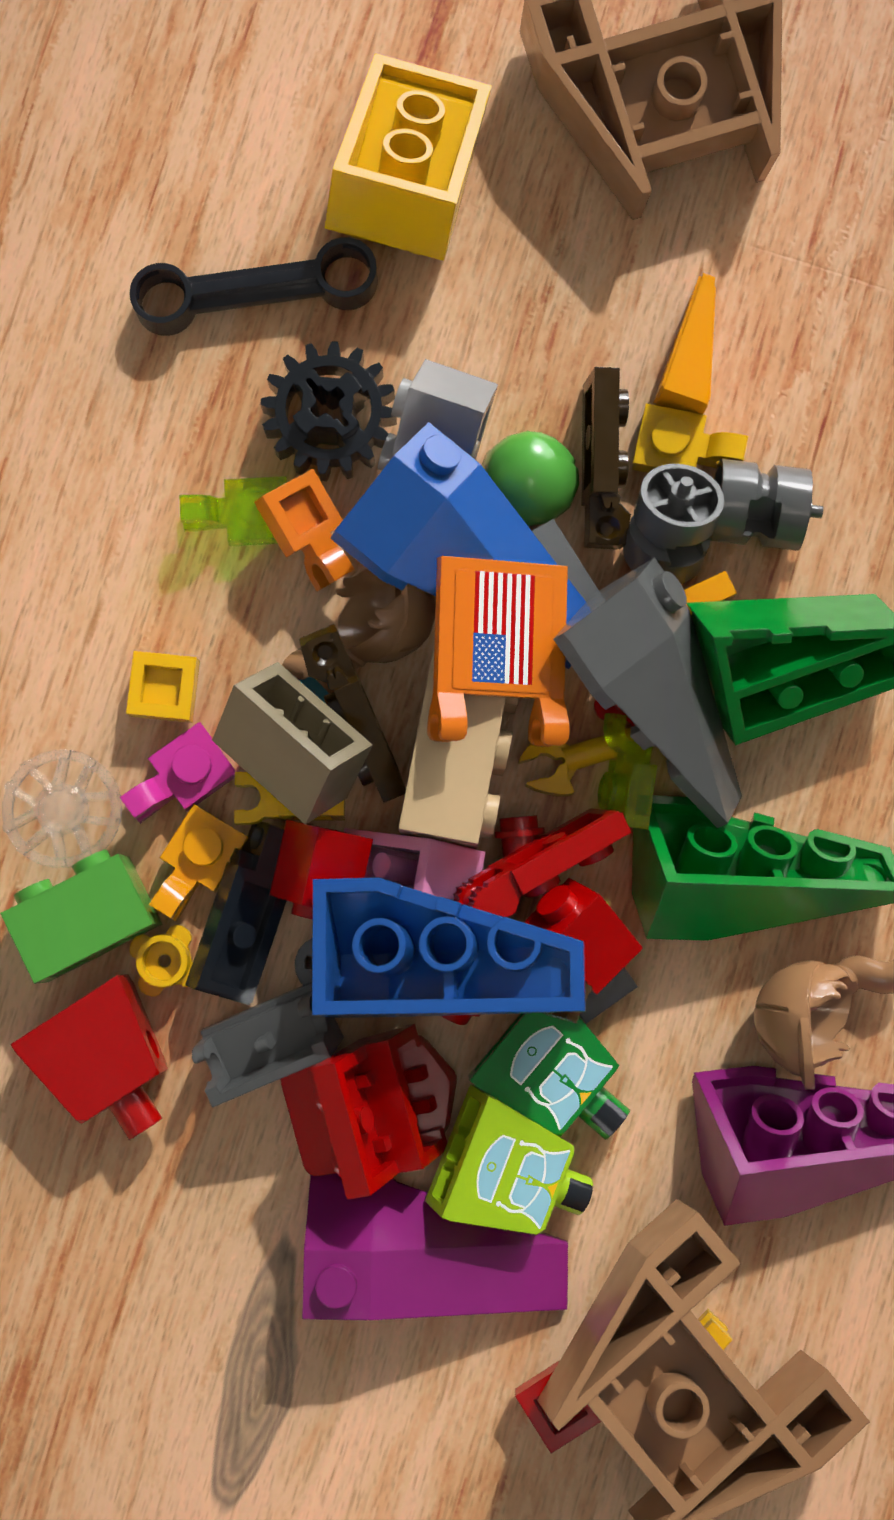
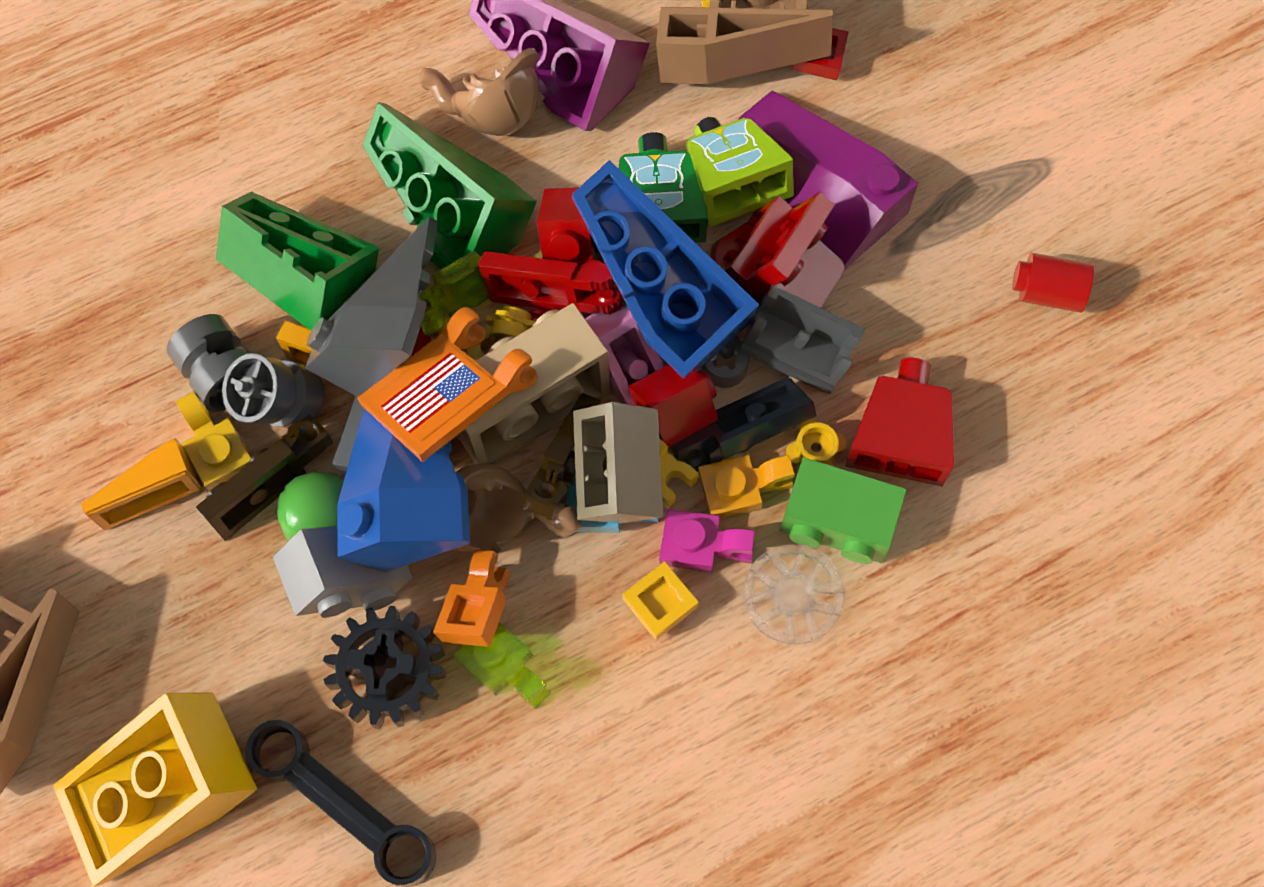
camera: 130 degrees left, 15 degrees down
none -> yellow plate [485,306,535,342]
none -> red brick [1012,252,1094,313]

